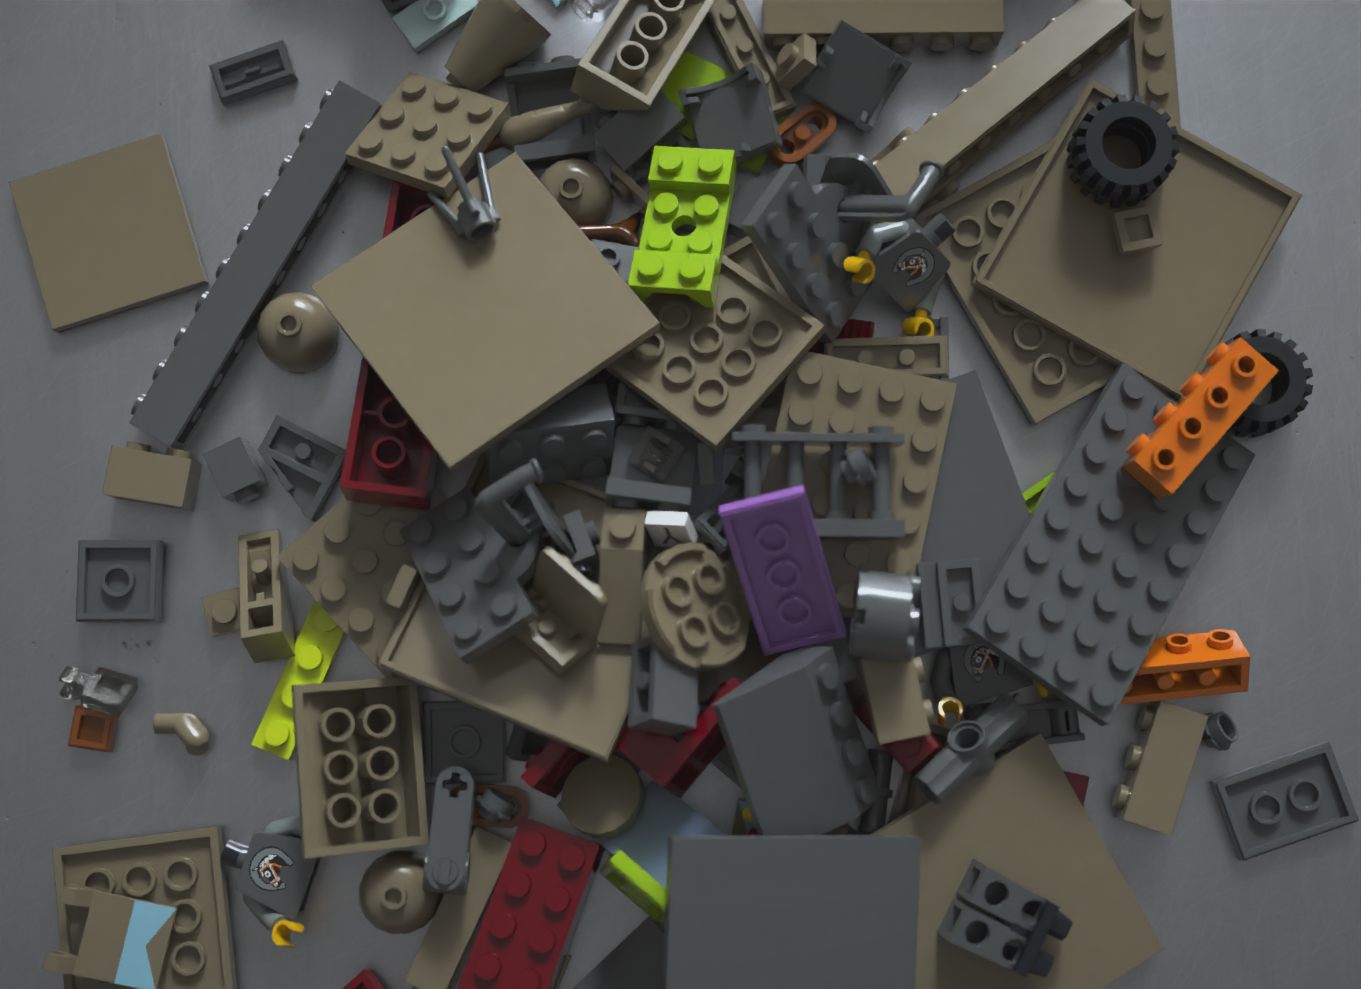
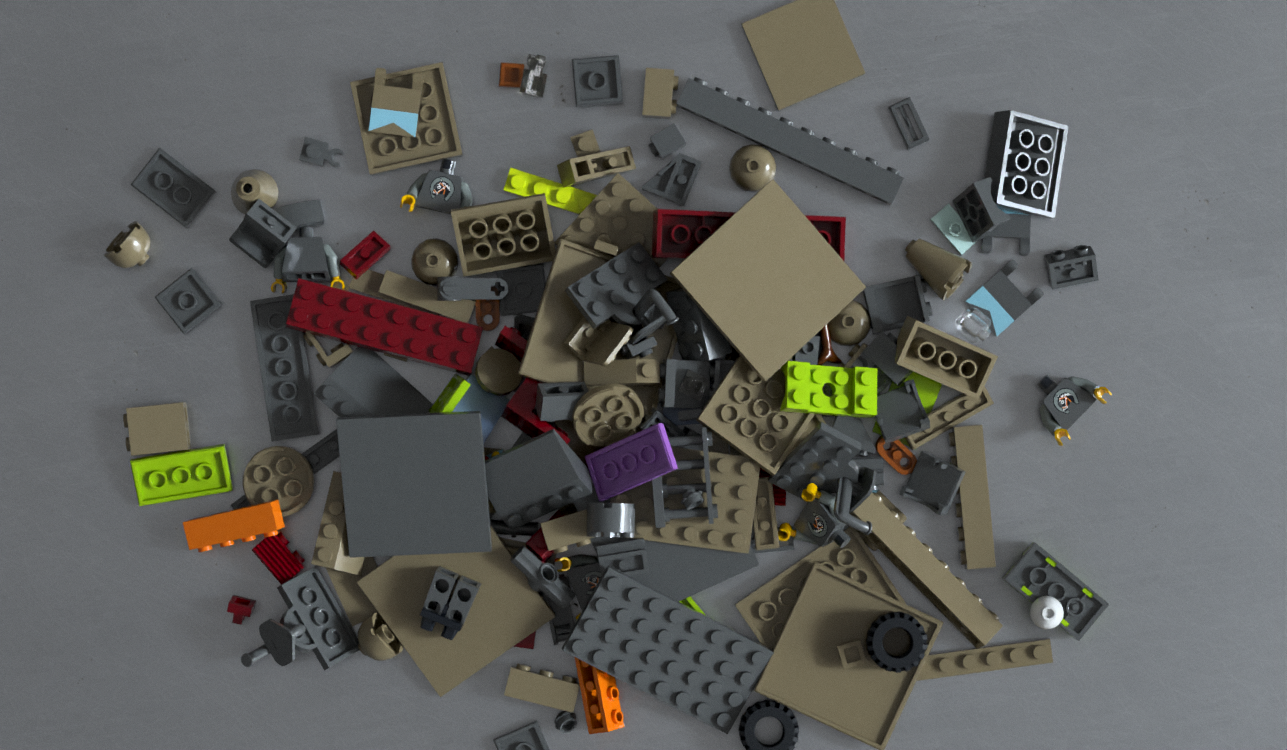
camera: 80 degrees right, 5 degrees up
dark tan arm [153,713,209,756] -> none
dark tan plate [344,72,512,199] -> none
dark grey plant [427,146,501,241] -> none
dark grey plate [476,787,516,825] -> none
dark tan piece [483,98,593,154] -> none
white tile [644,511,698,547] -> none
dark tan plate [777,33,817,91] -> none
orange brick [1121,337,1279,499] -> none

